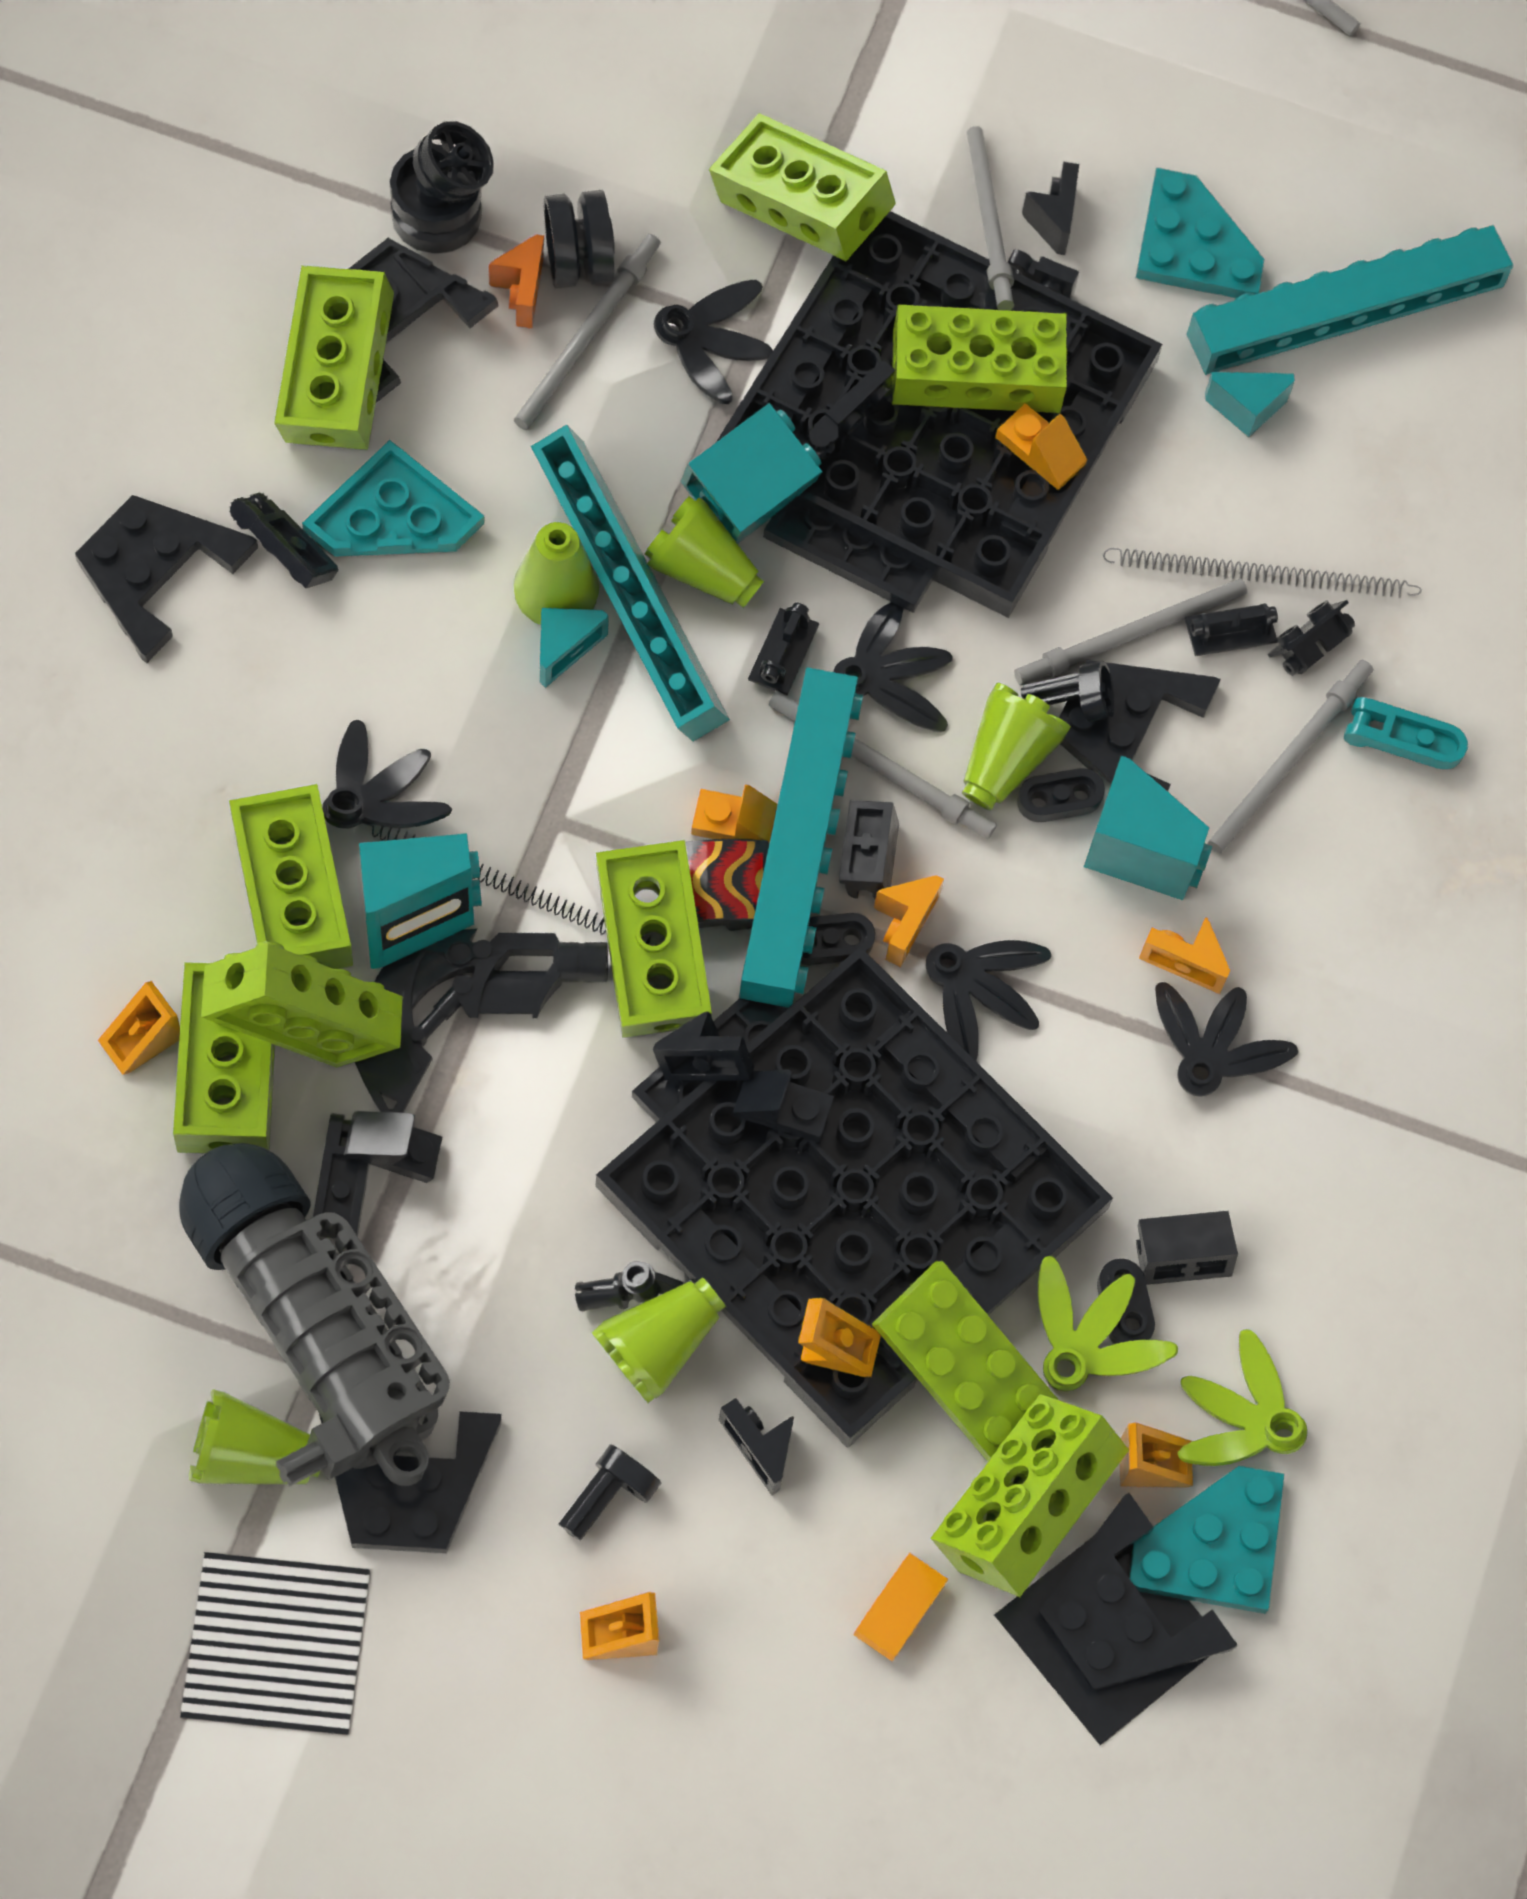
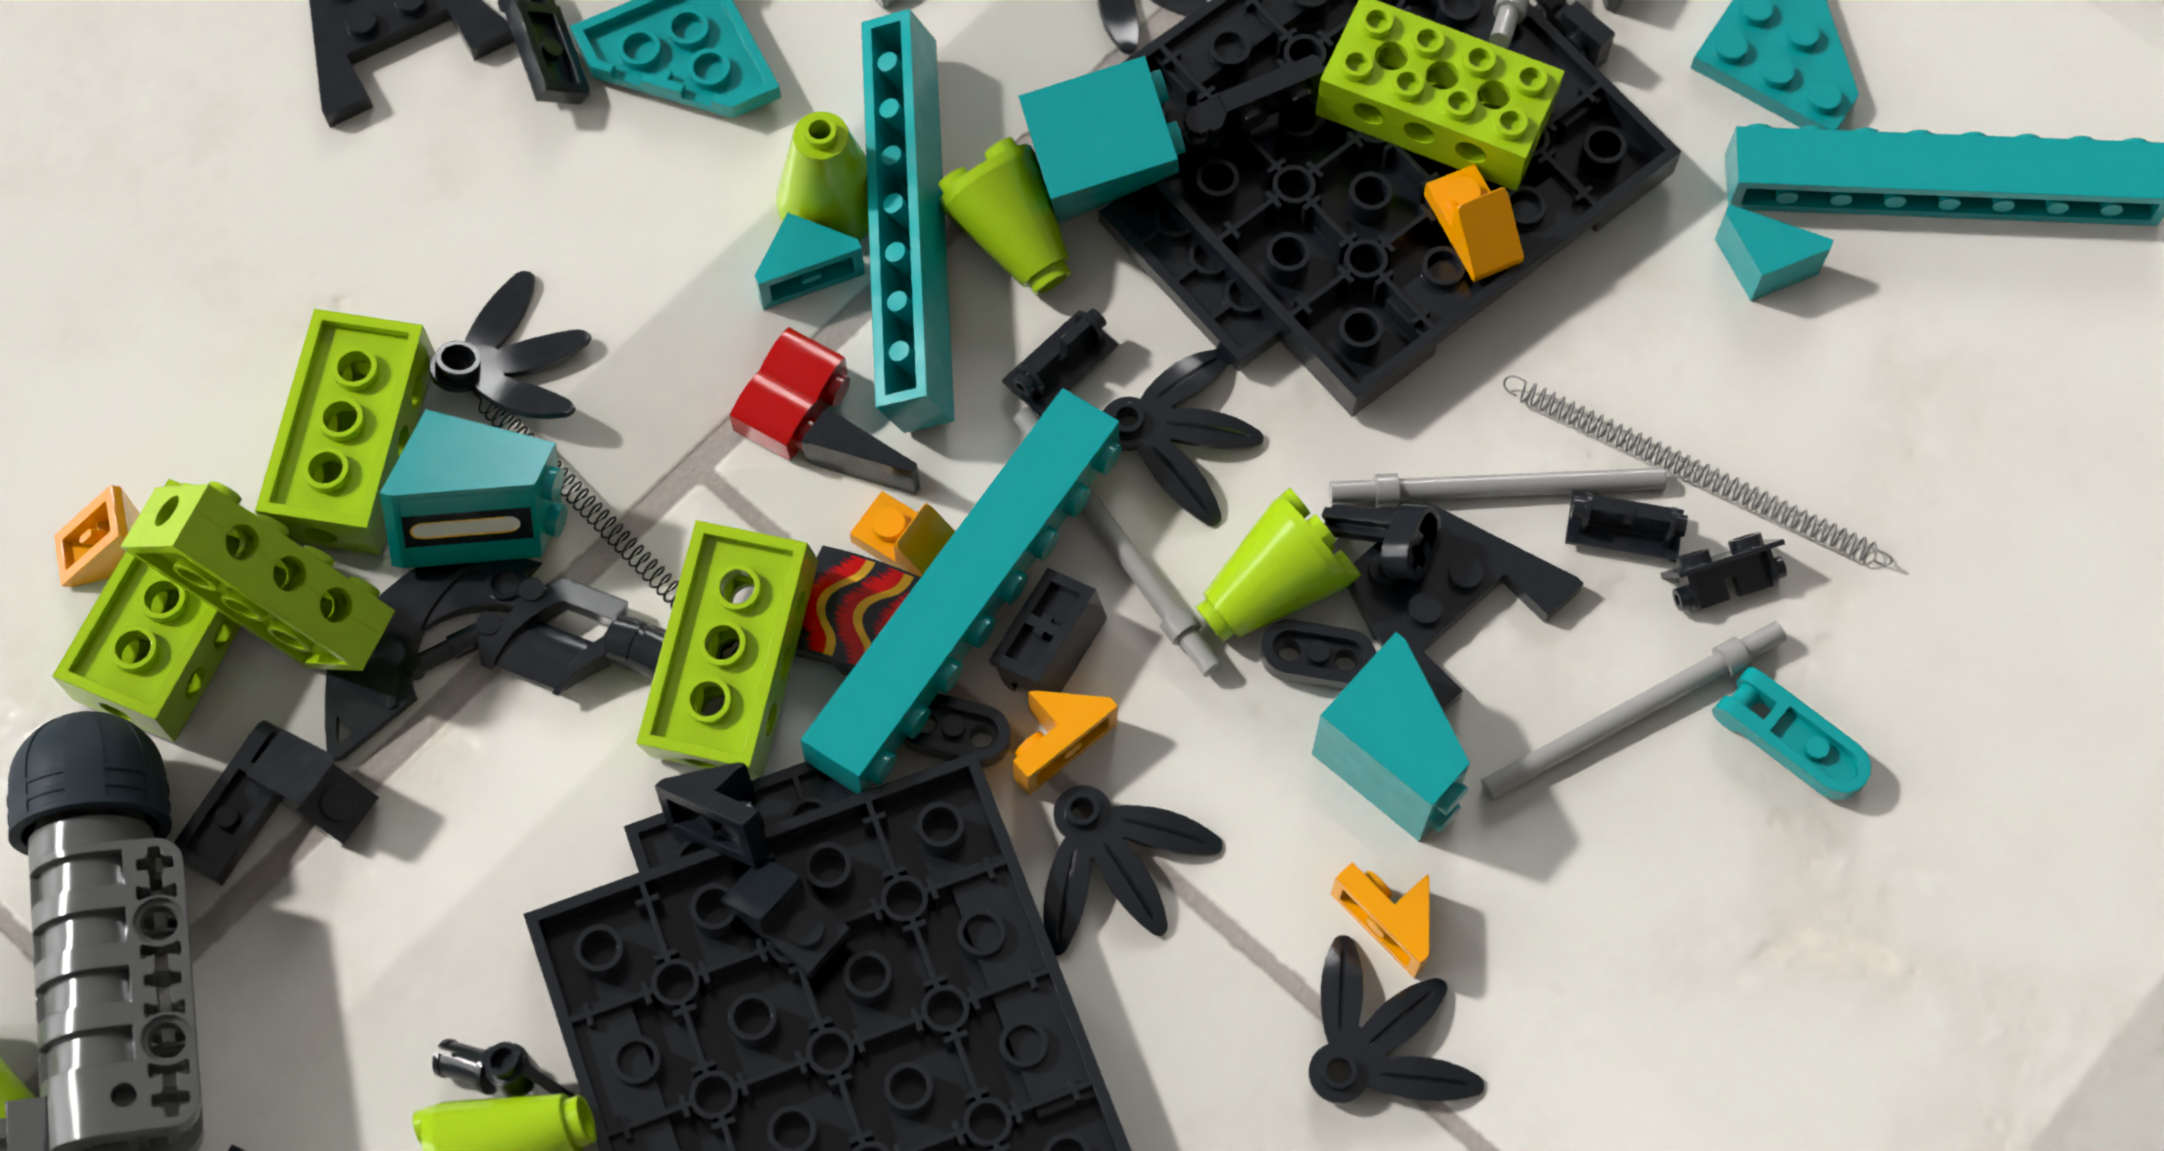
camera: 30 degrees right, 0 degrees up
none -> red brick [729,327,850,461]
none -> black slope [802,409,920,495]

